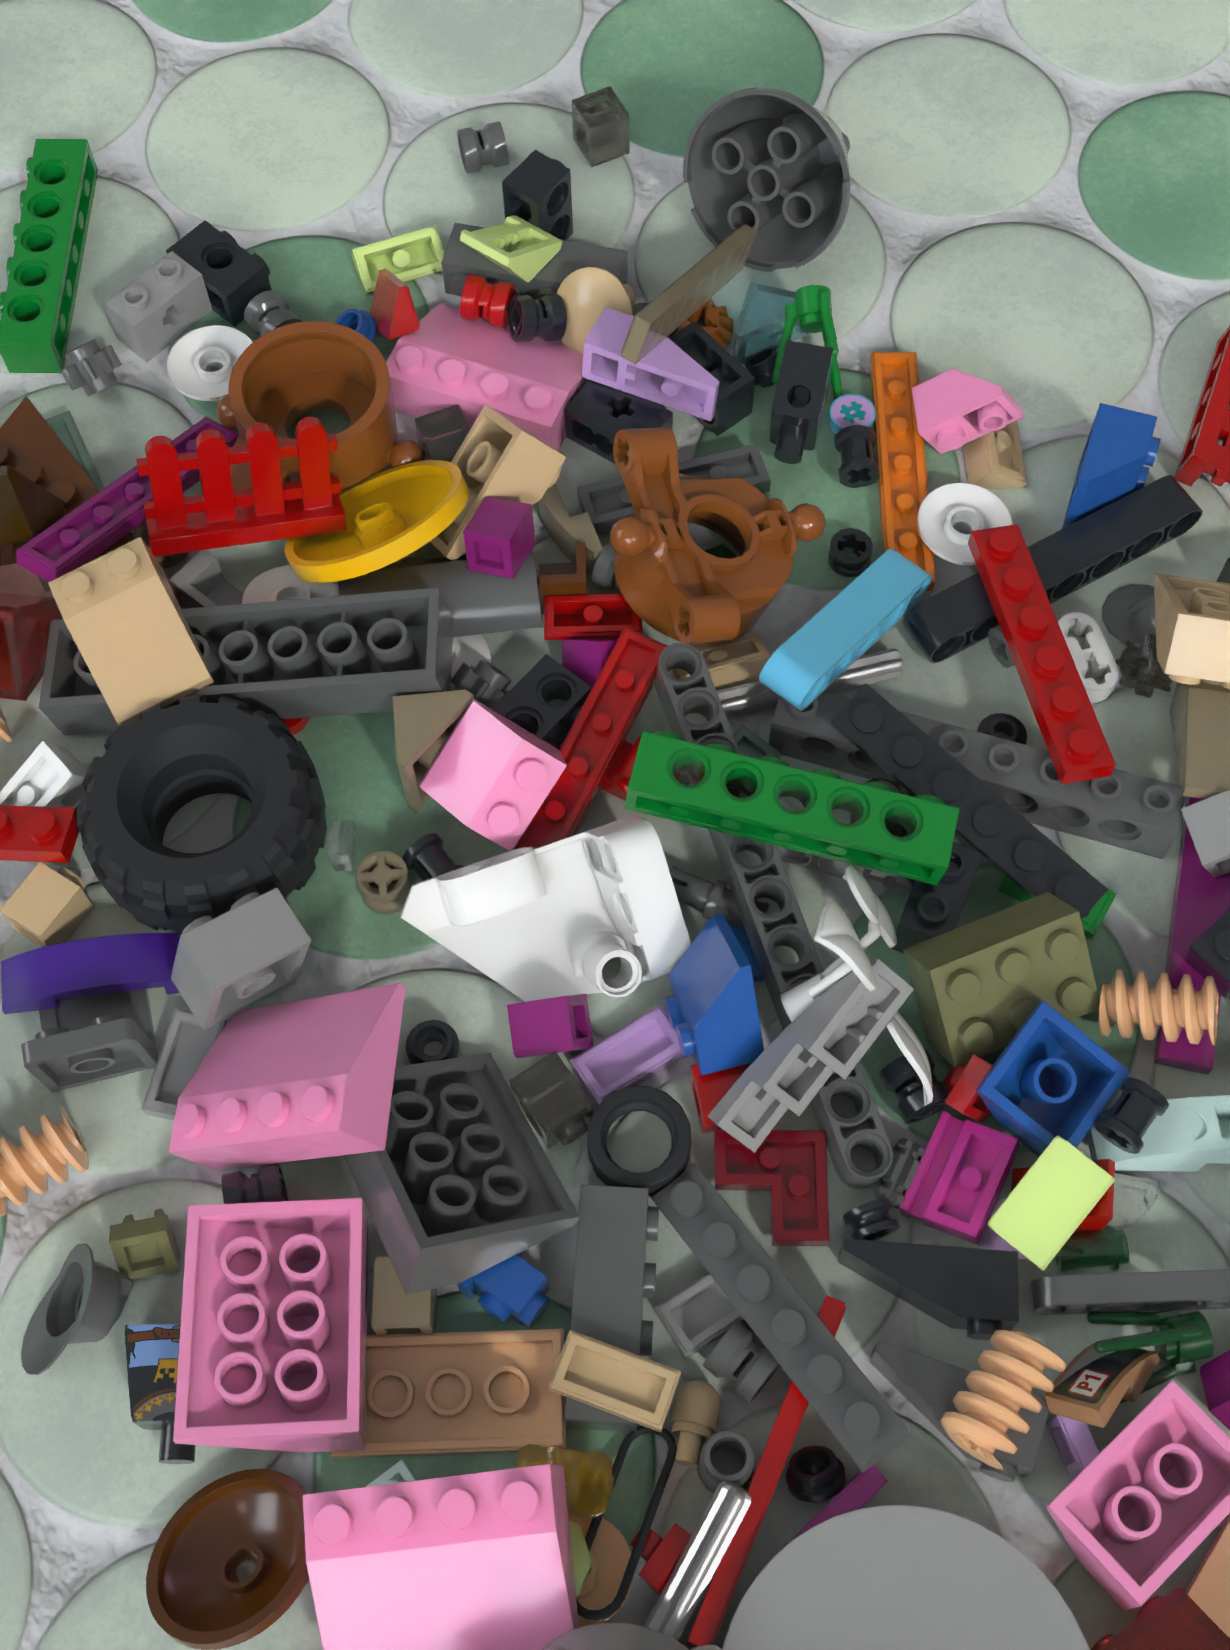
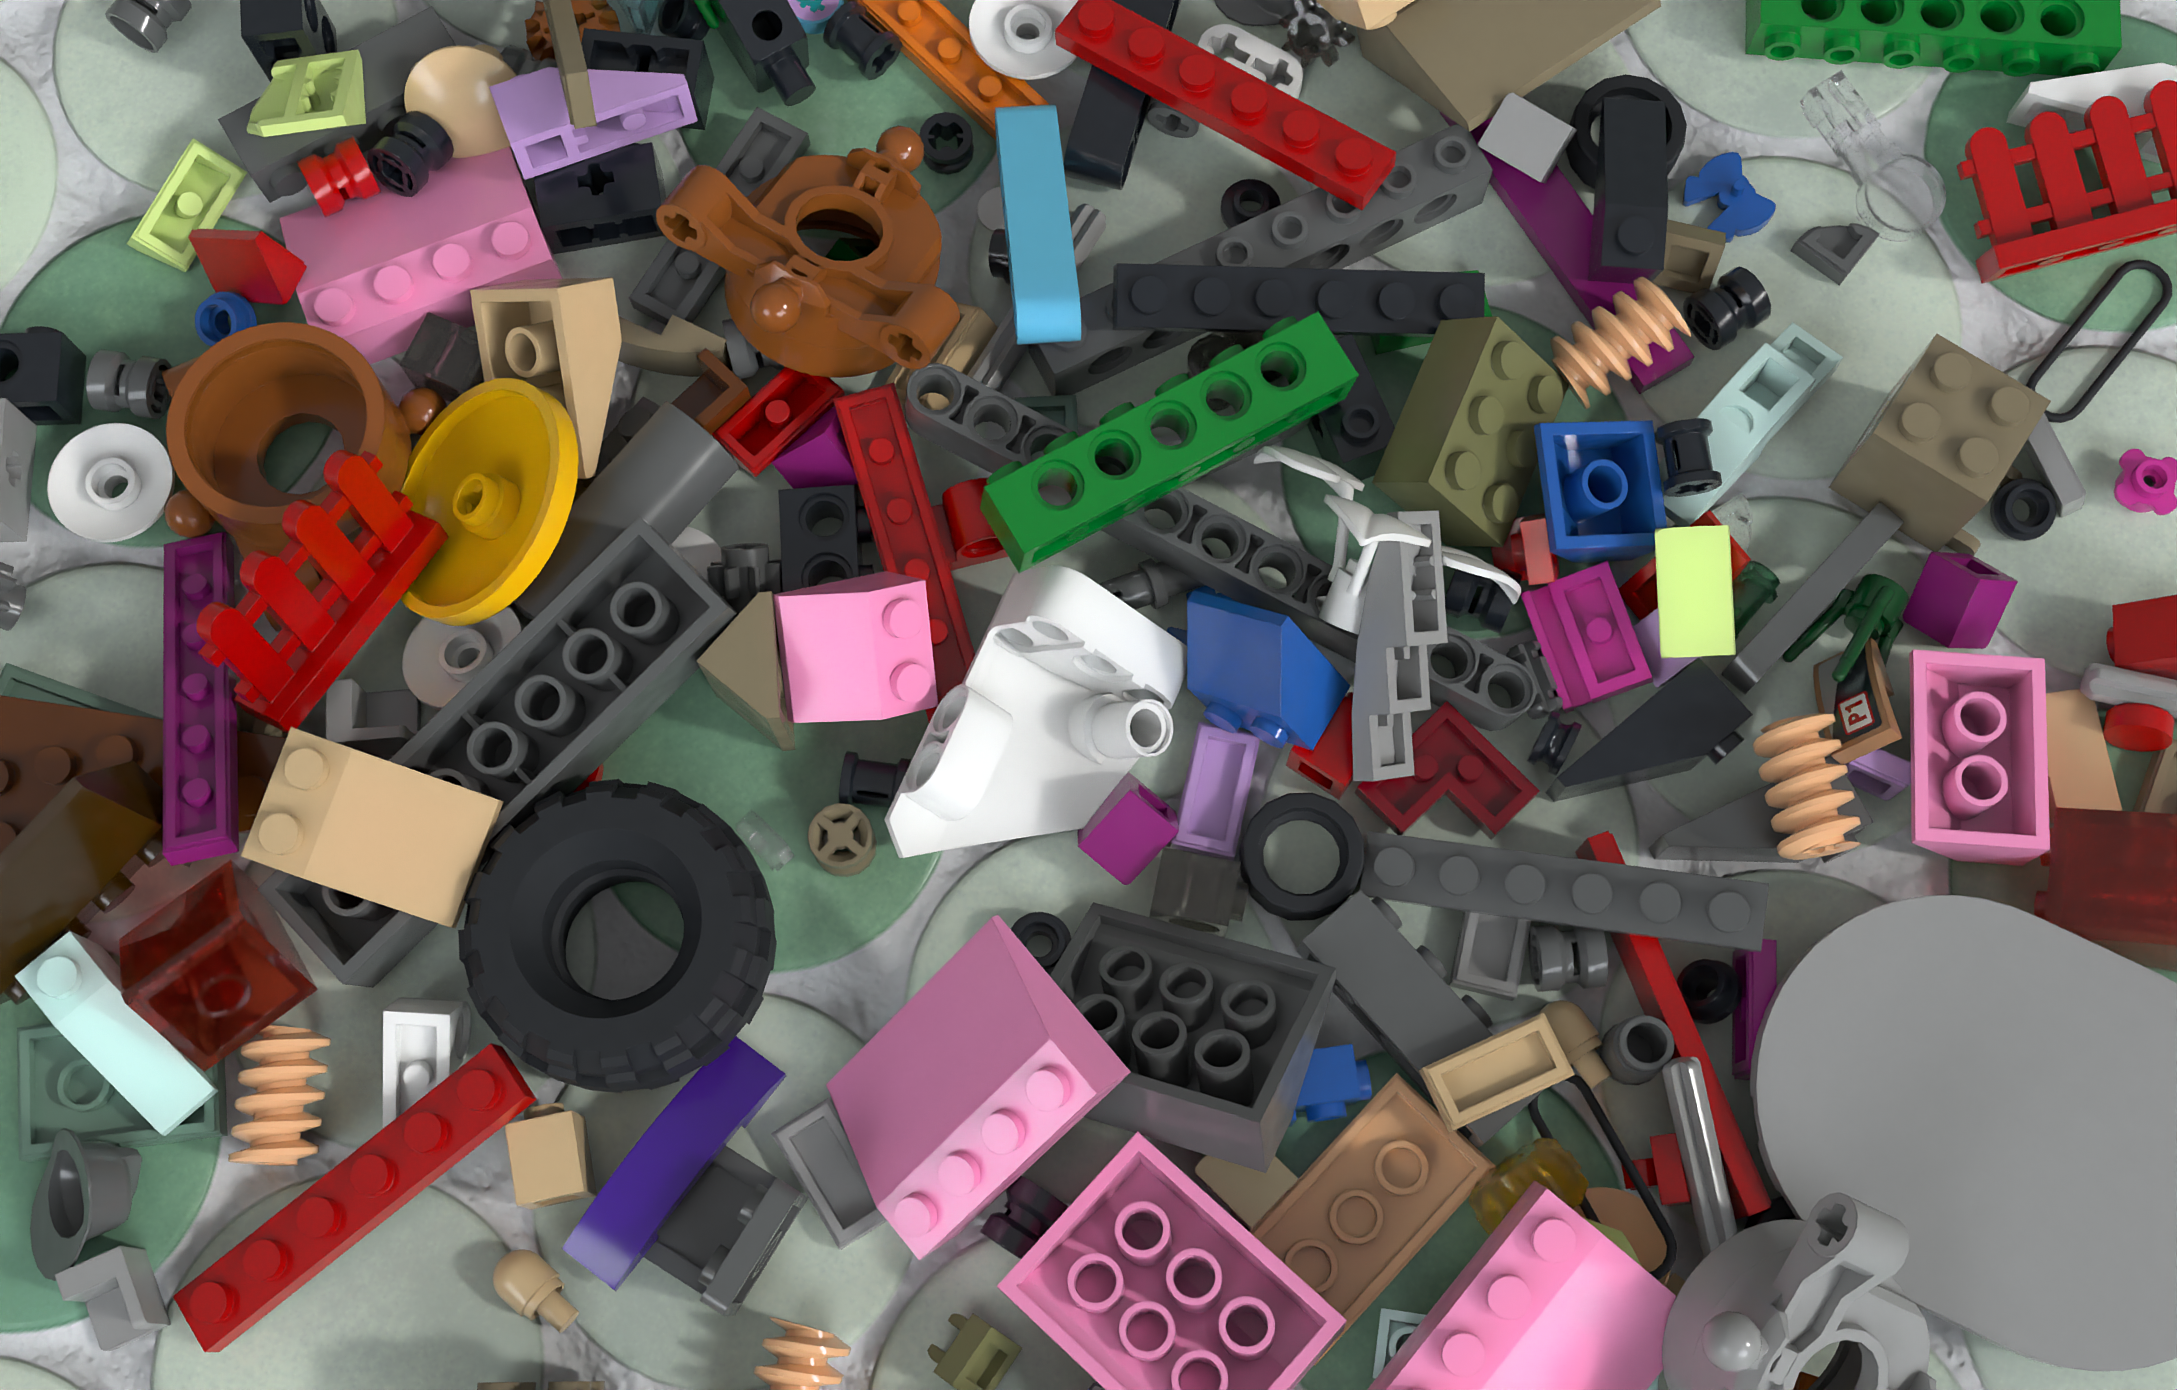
camera: 45 degrees left, 10 degrees up
light grey brick [171,888,311,1031] -> none
magenta panel [463,497,535,579] -> none

